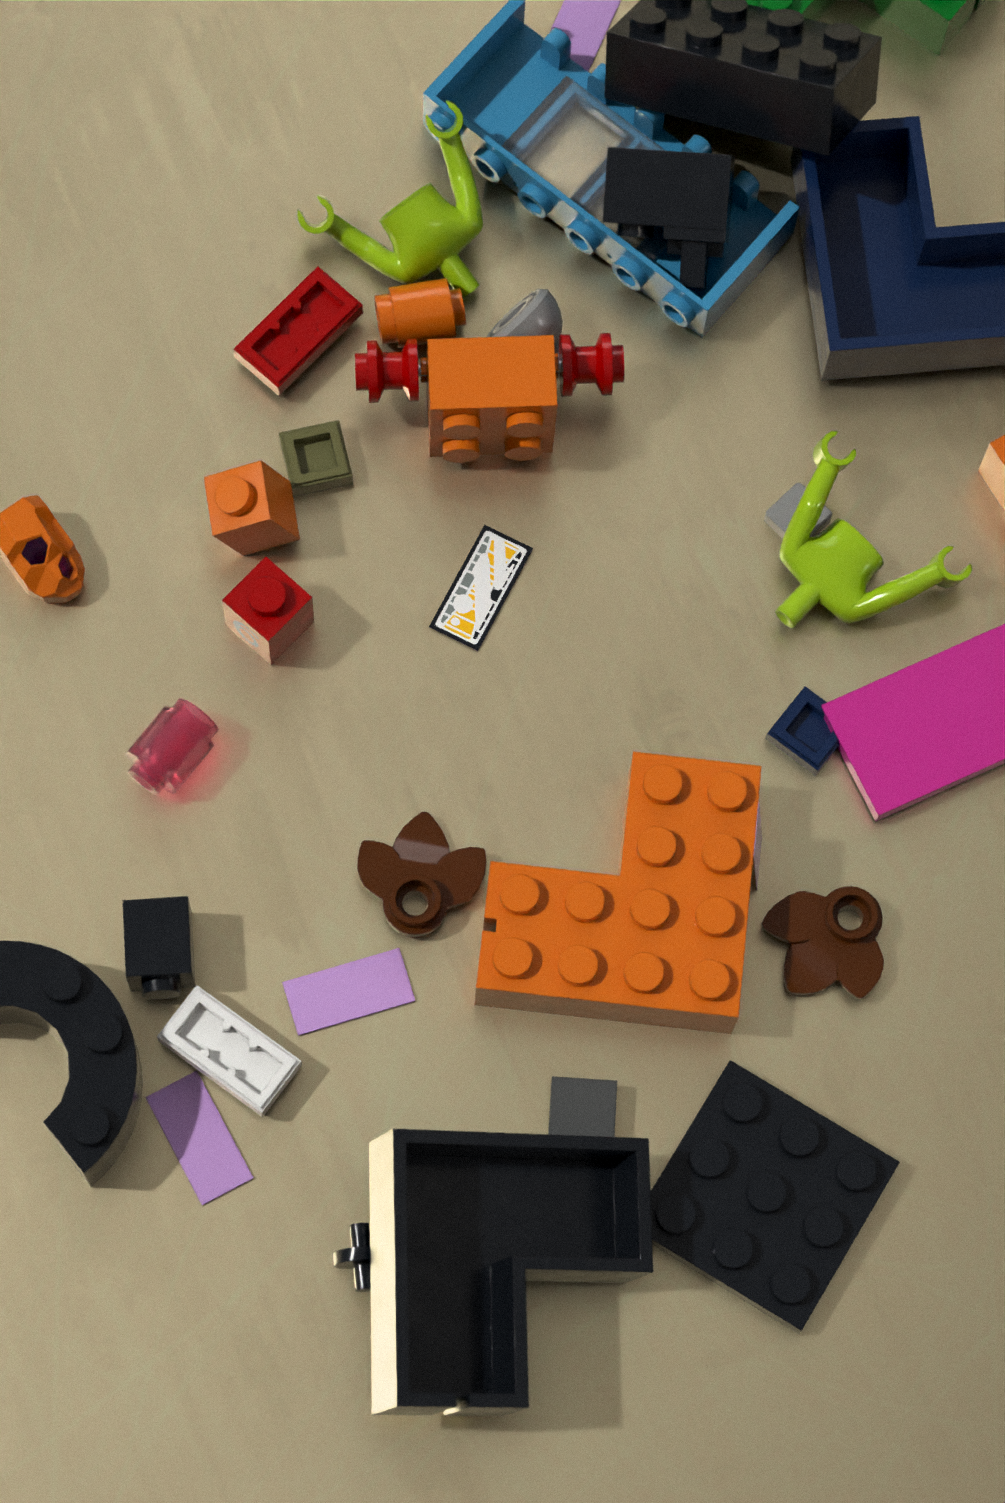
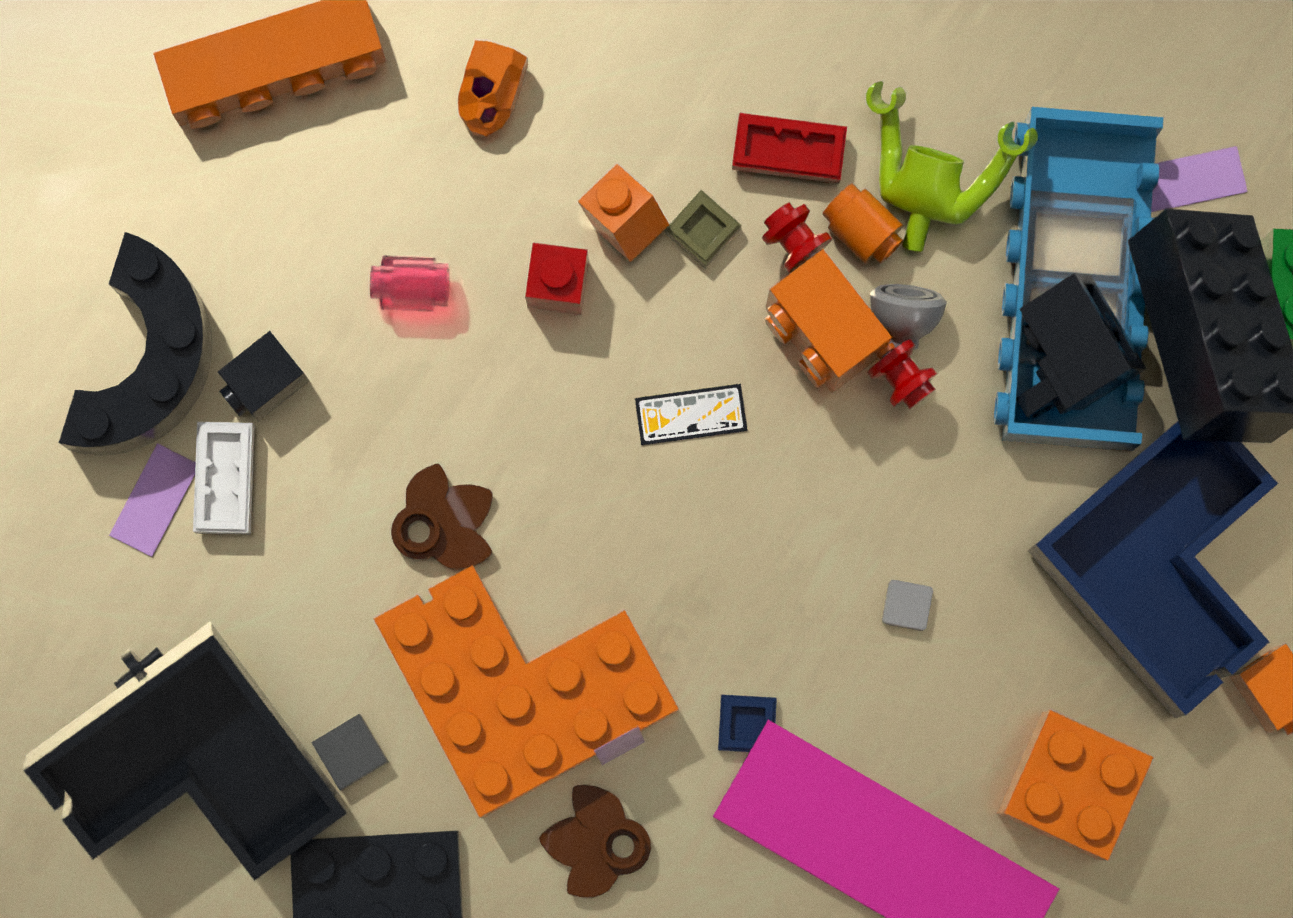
camera: 60 degrees right, 10 degrees up
lavender sticker [282,948,416,1036] -> none
lime piece [775,431,972,628] -> none

